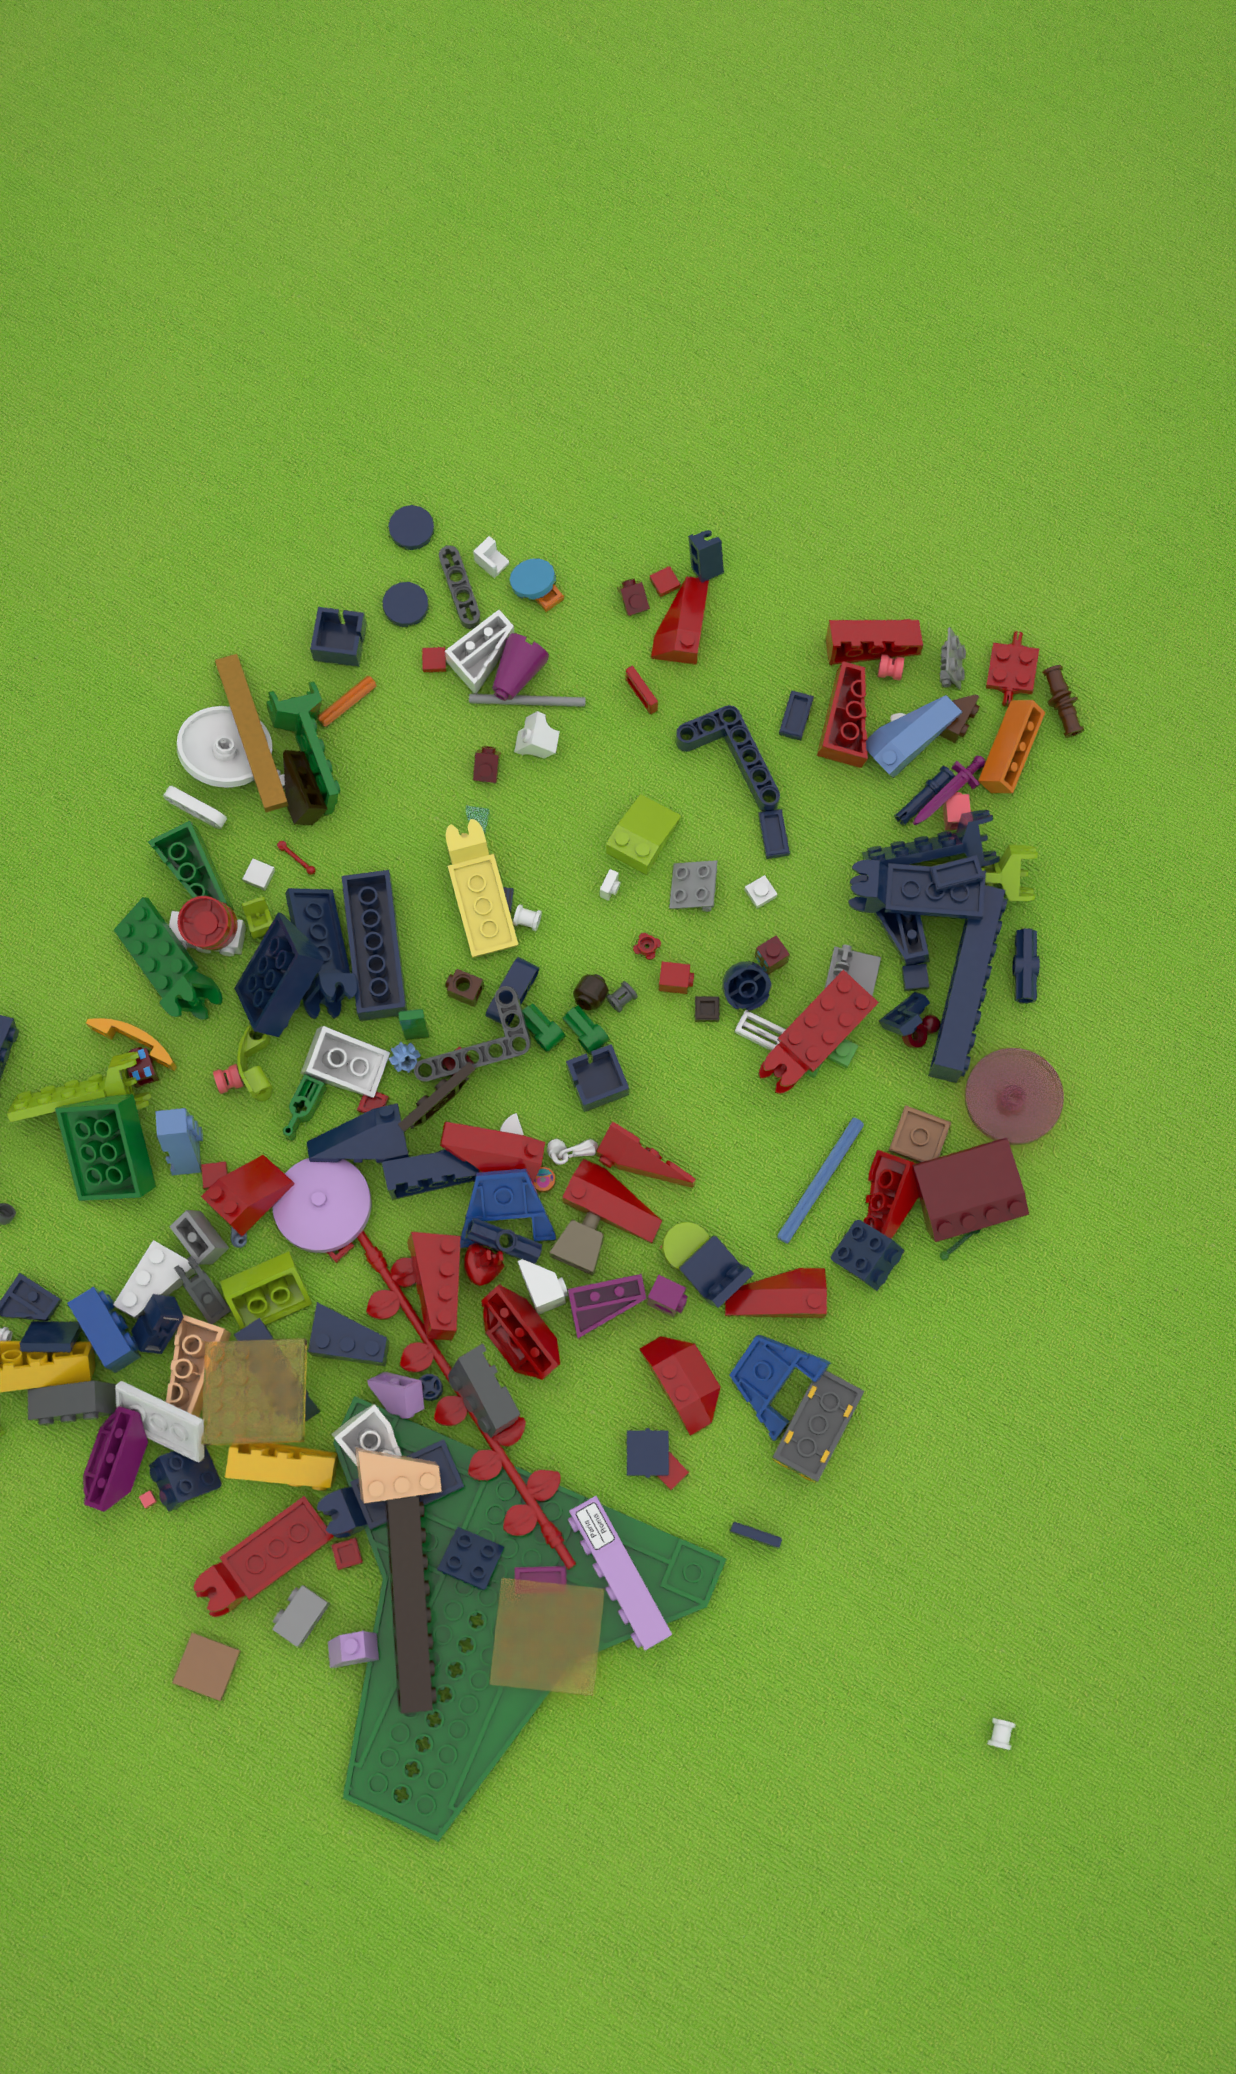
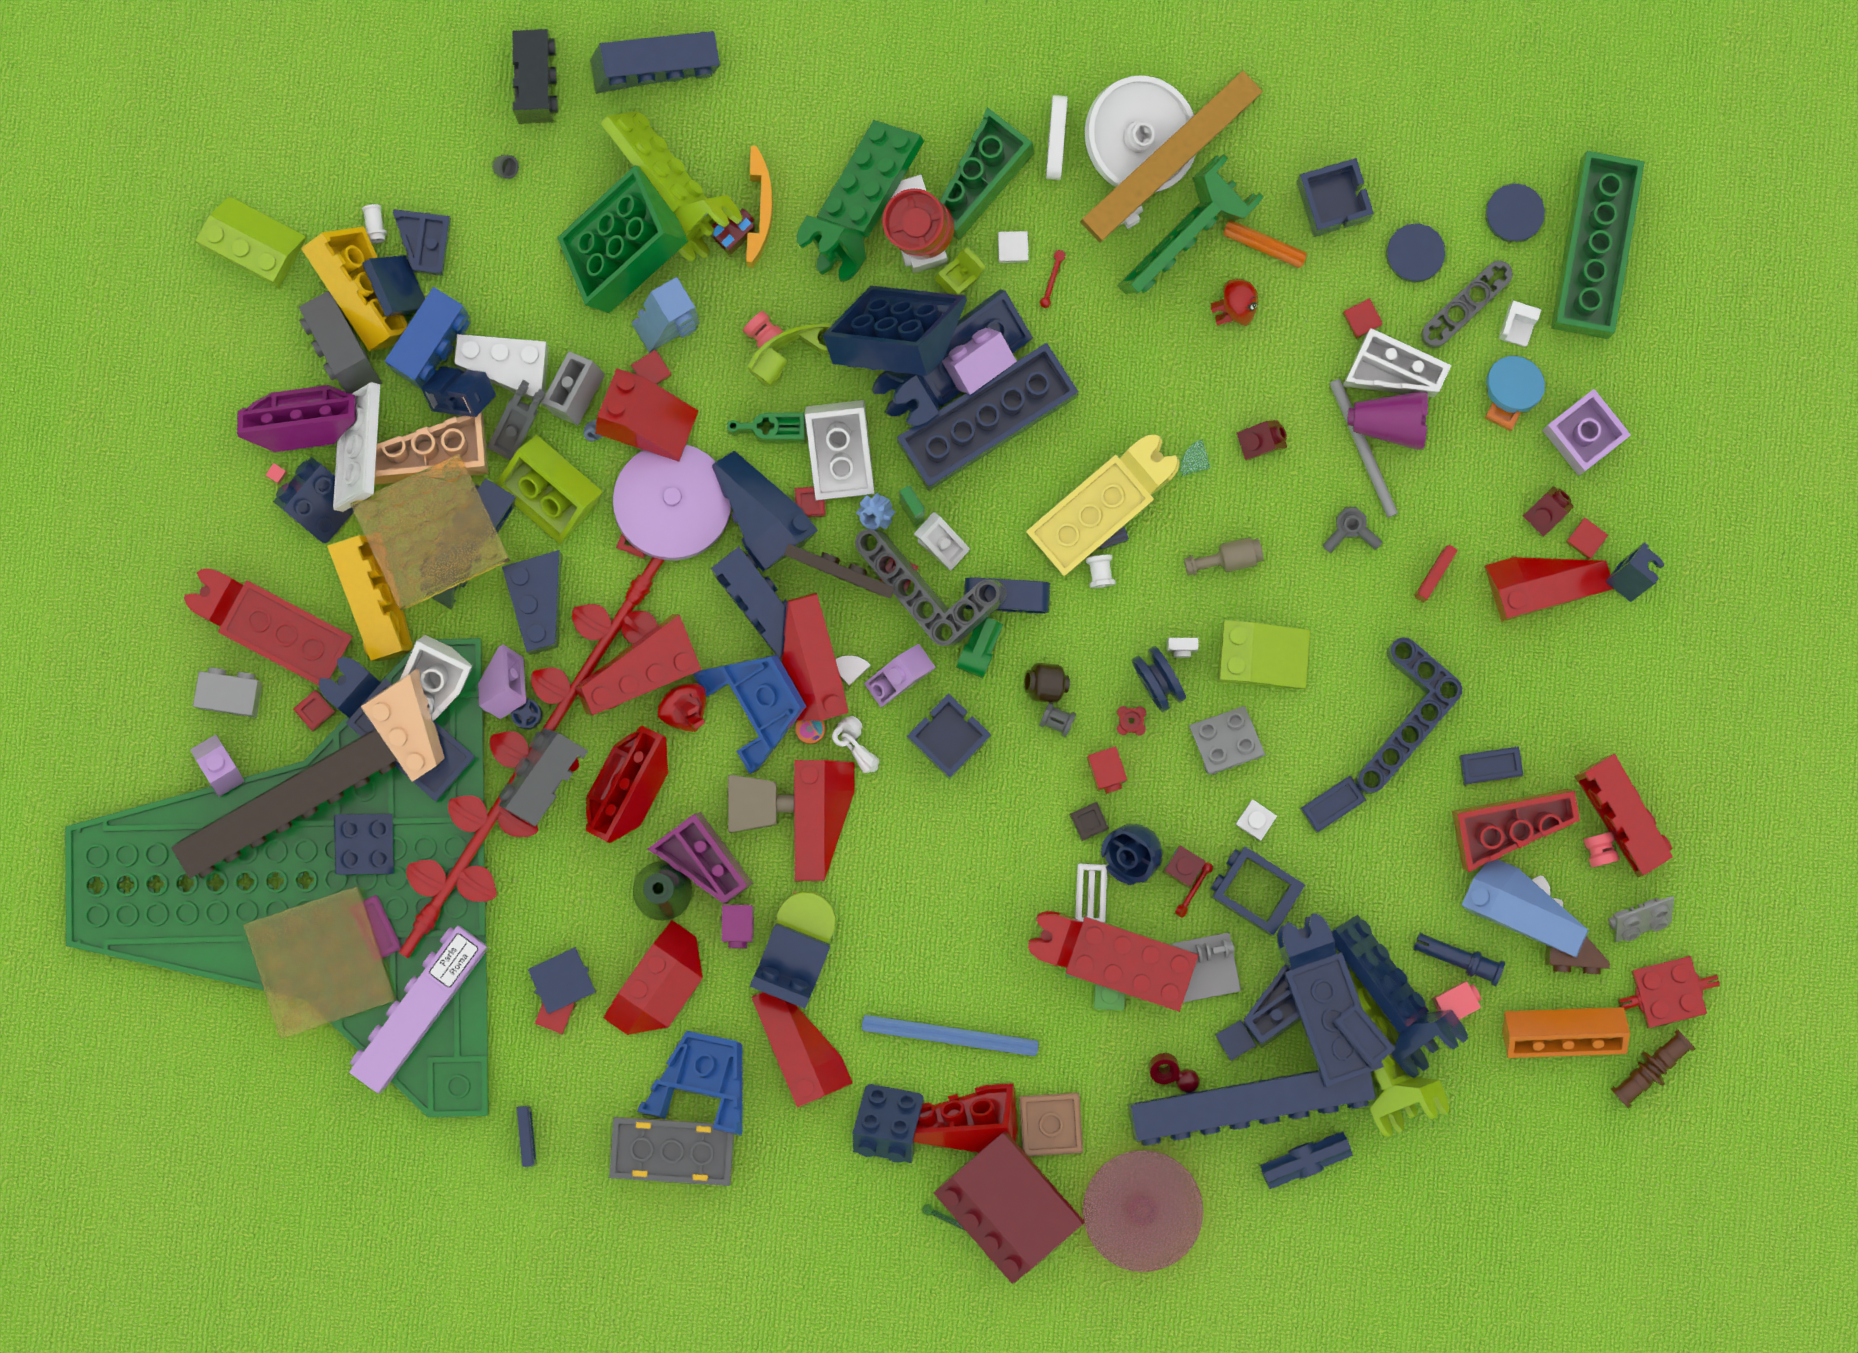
camera: 60 degrees right, 10 degrees up
medium nougat tile [172,1633,241,1701] -> none
dark brown slope [283,750,328,826] -> none
reddish brown brick [445,969,484,1007] -> none
dark blue piece [465,1218,542,1264] -> none
white brick [514,711,560,759] -> none
white slope [518,1259,568,1314] -> none
green piece [563,1005,610,1055] -> none
red wedge [597,1122,696,1188] -> none
dark blue plate [879,992,930,1036] -> none
magenta sword [913,756,986,825] -> none
none -> dark green cone [633,861,692,921]
none -> lavender slope [864,644,936,707]
none -> white slope [914,512,970,571]
none -> lavender brick [942,328,1017,395]
none -> dark blue wheel [1131,646,1186,713]
none -> red hinge [1175,862,1213,918]
none -> dark tan piece [1184,537,1264,576]
none -> dark blue window [1210,846,1305,936]
none -> red piece [1211,278,1259,326]
none -> dark grey piece [1322,506,1382,553]
none -> lavender brick [1542,389,1631,476]
none -> green brick [1551,151,1645,339]

